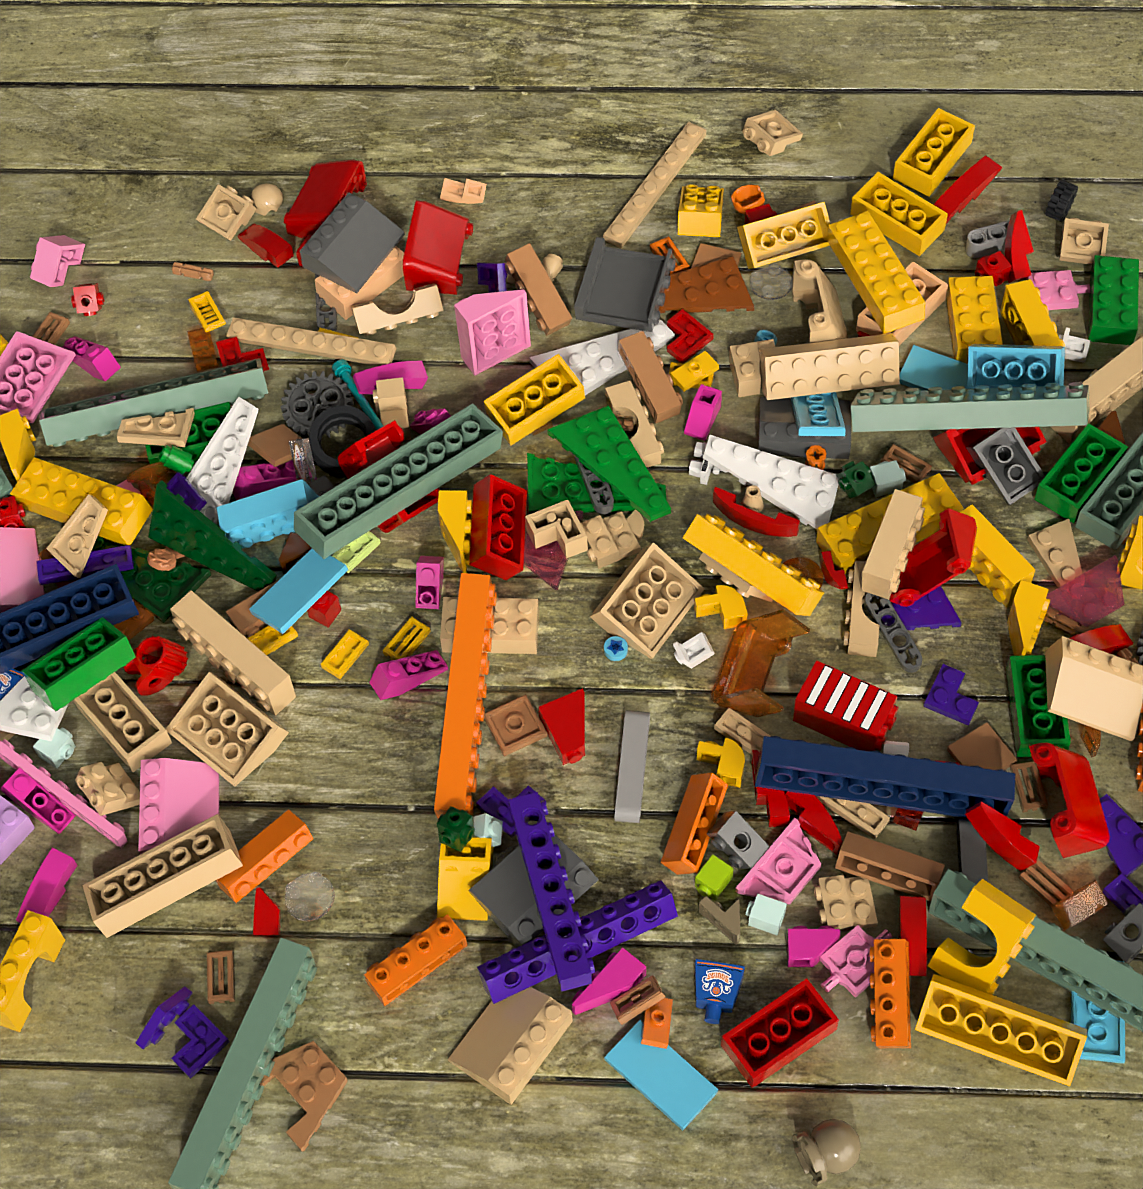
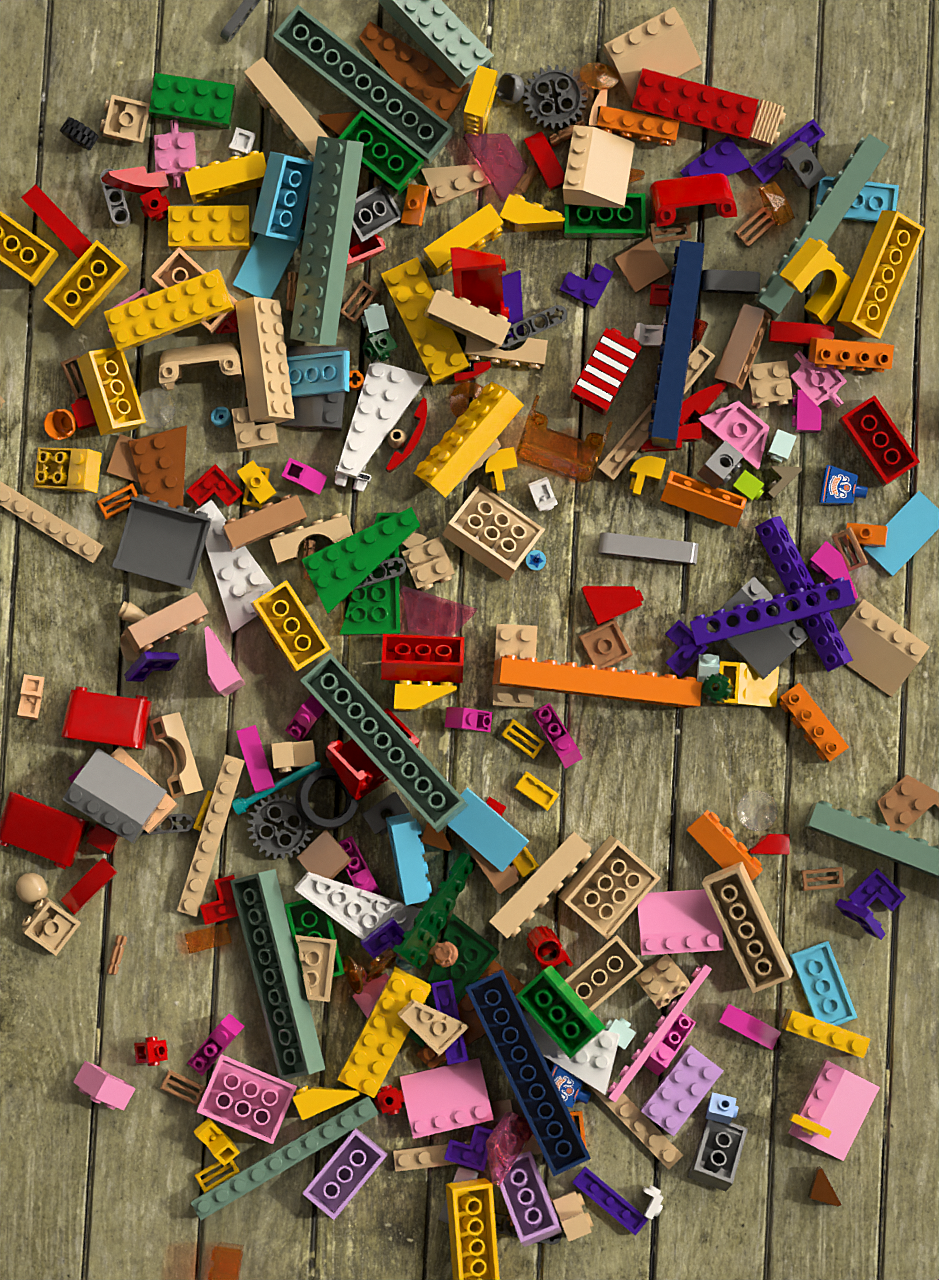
camera: 95 degrees left, 25 degrees up
green brick [158,445,194,474] -> none
yellow slope [188,291,226,333] -> none
clear tile [289,438,317,484] -> none
tan brick [525,500,588,559] -> none
red slope [965,801,1040,871] -> none
none -> orange plate [401,184,429,226]
none -> medium azure tile [790,941,858,1026]

